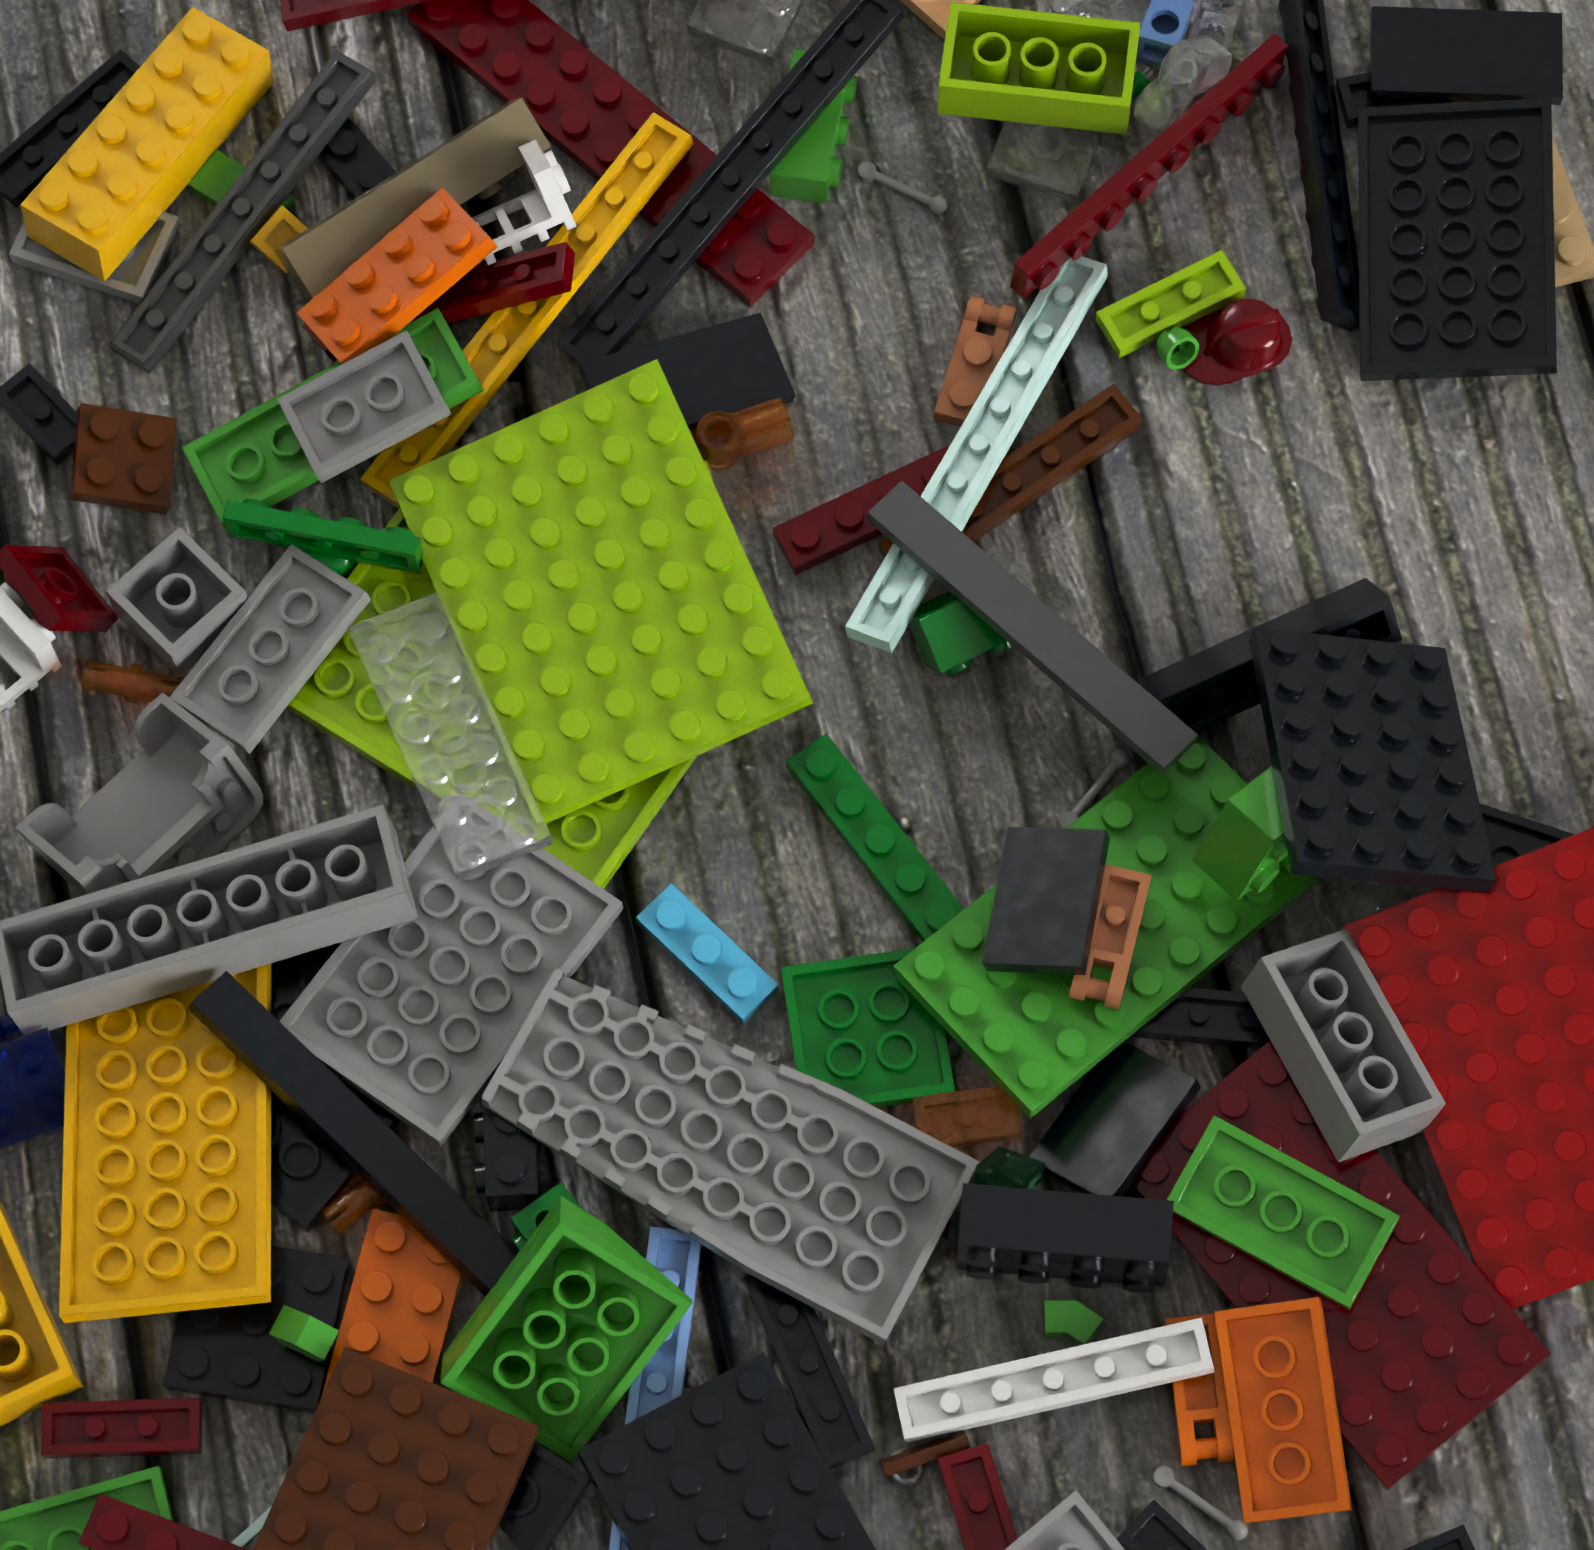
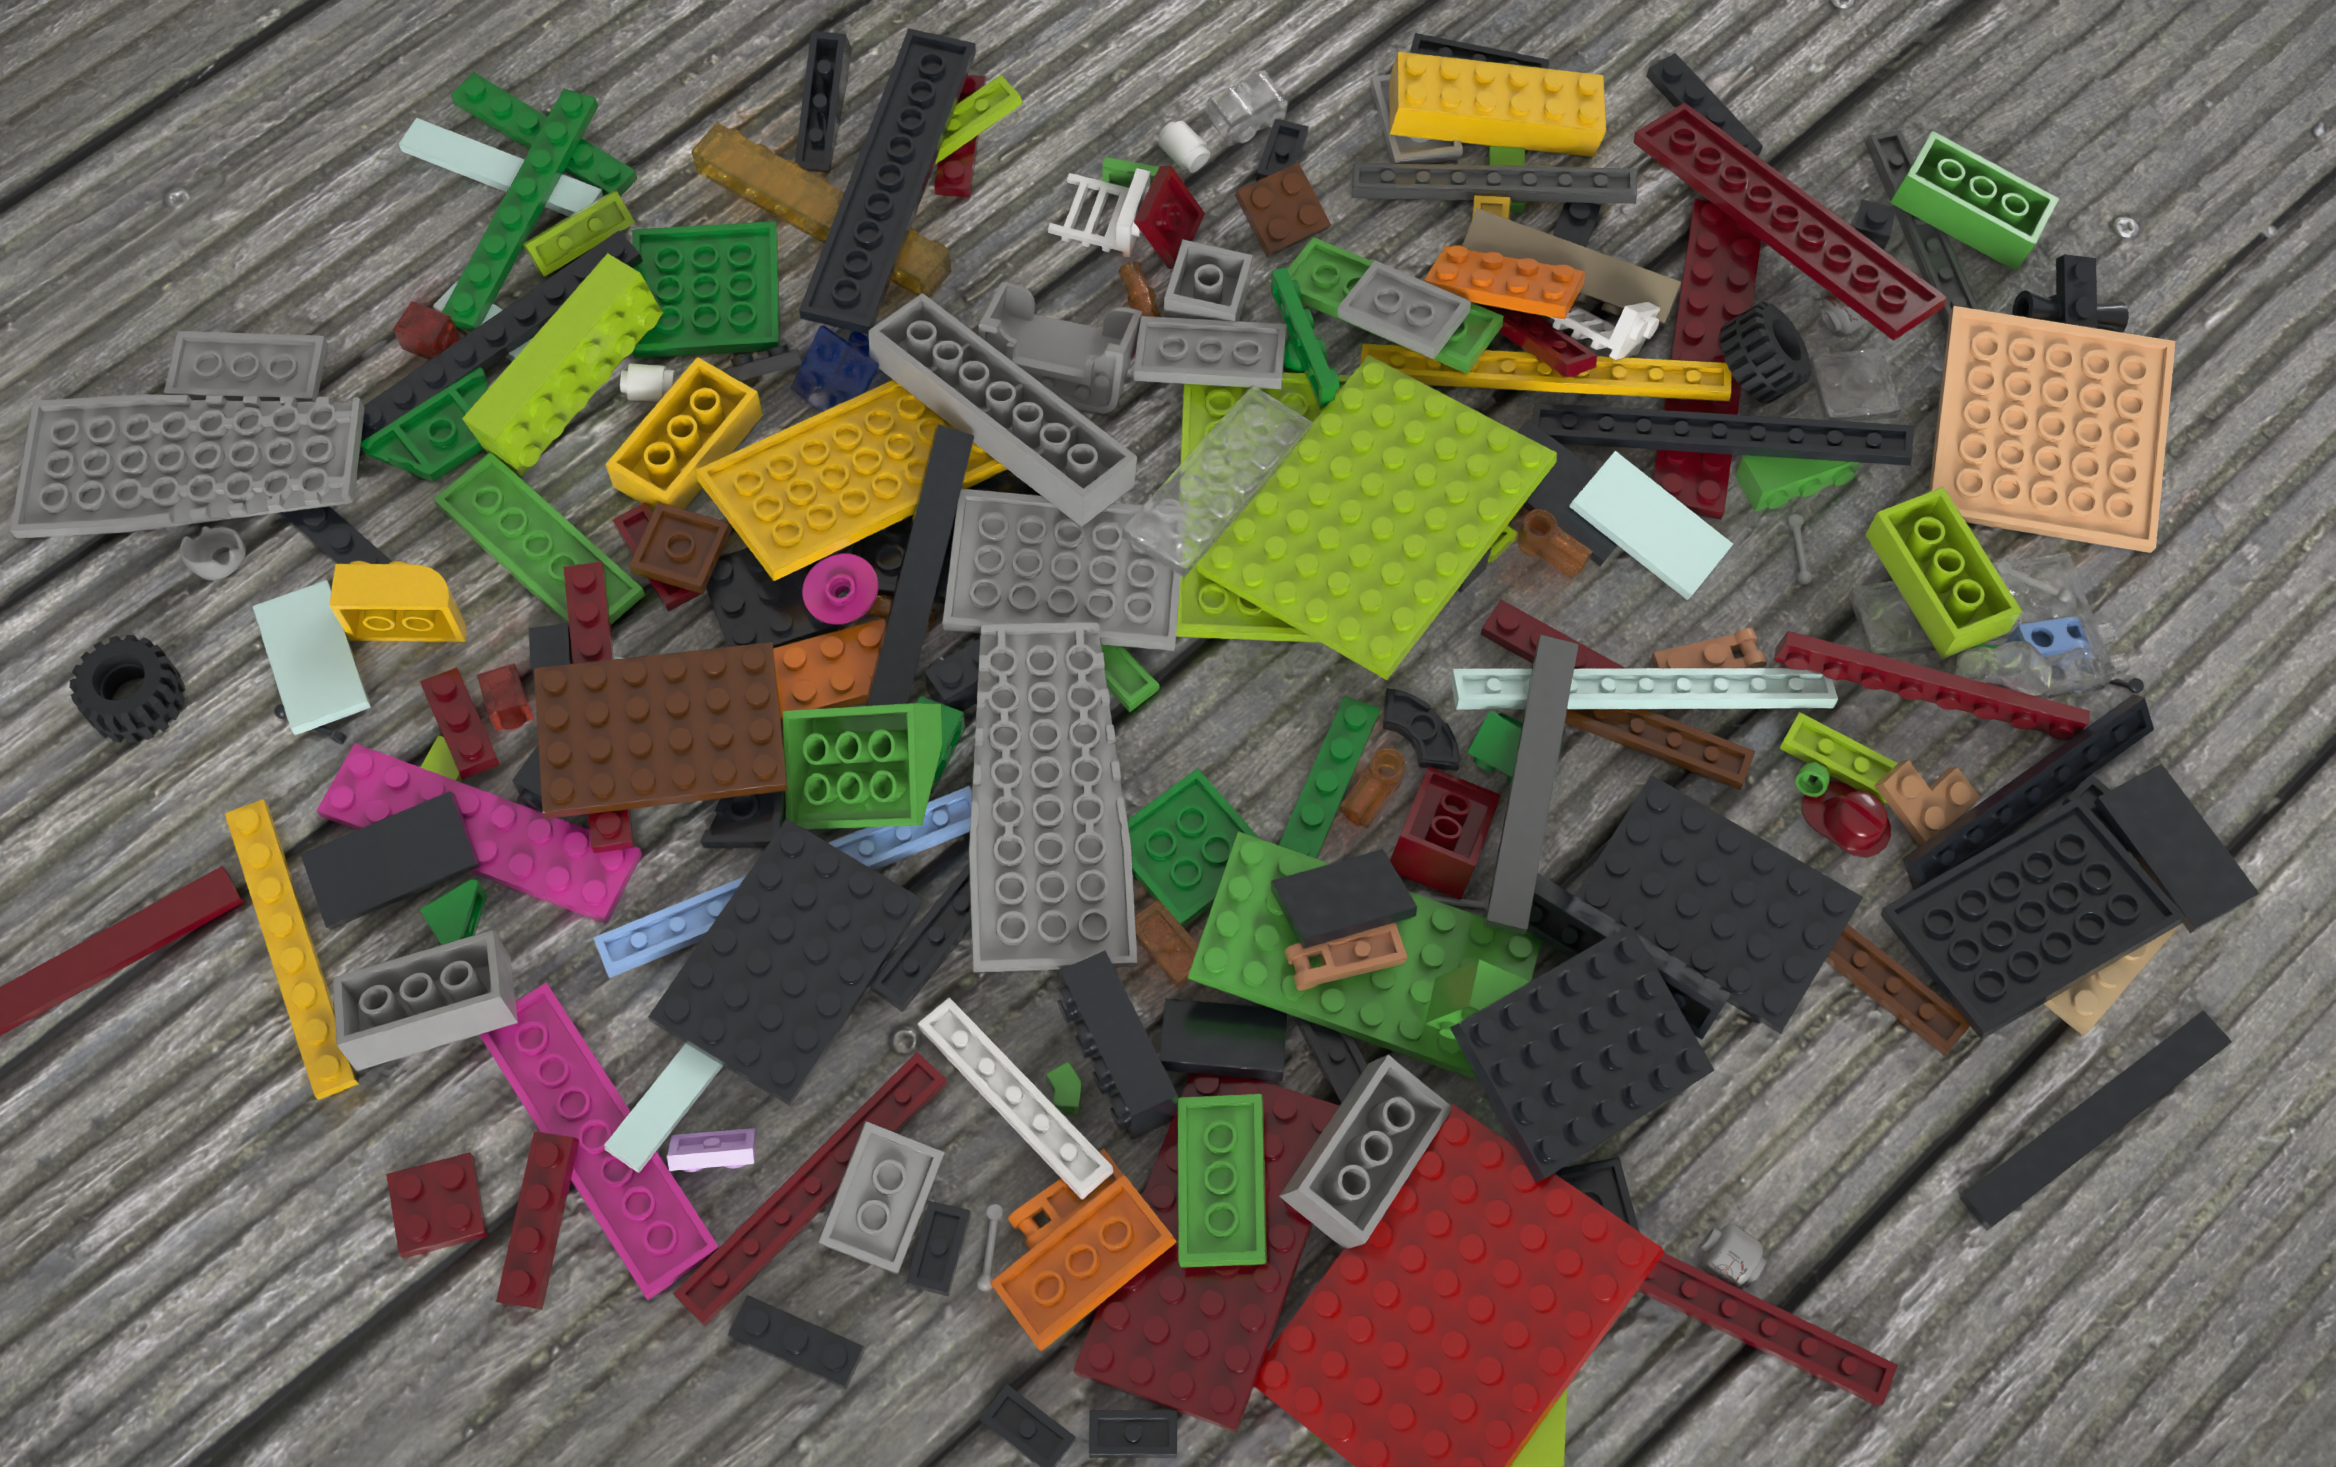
camera: 55 degrees right, 5 degrees down
bright green piece [269,1305,339,1363] -> none
medium azure plate [636,883,779,1025] -> none
reddish brown piece [878,1430,970,1477] -> none
clear green plate [974,1146,1045,1189] -> none
none -> reddish brown plate [629,502,731,594]
none -> dark pink dish [802,554,879,625]
none -> black plate [1089,1410,1177,1458]
none -> bright green tile [1101,644,1159,713]
none -> clear orange piece [1340,748,1406,828]
none -> black tile [1383,688,1460,771]
none -> dark red slope [1390,766,1501,900]
none -> light aqua tile [1569,451,1733,601]
none -> black plate [1575,775,1863,1034]
none -> black tyre [1719,301,1811,404]
none -> reddish brown plate [1825,923,1970,1056]
none -> medium nougat plate [1874,760,1980,846]

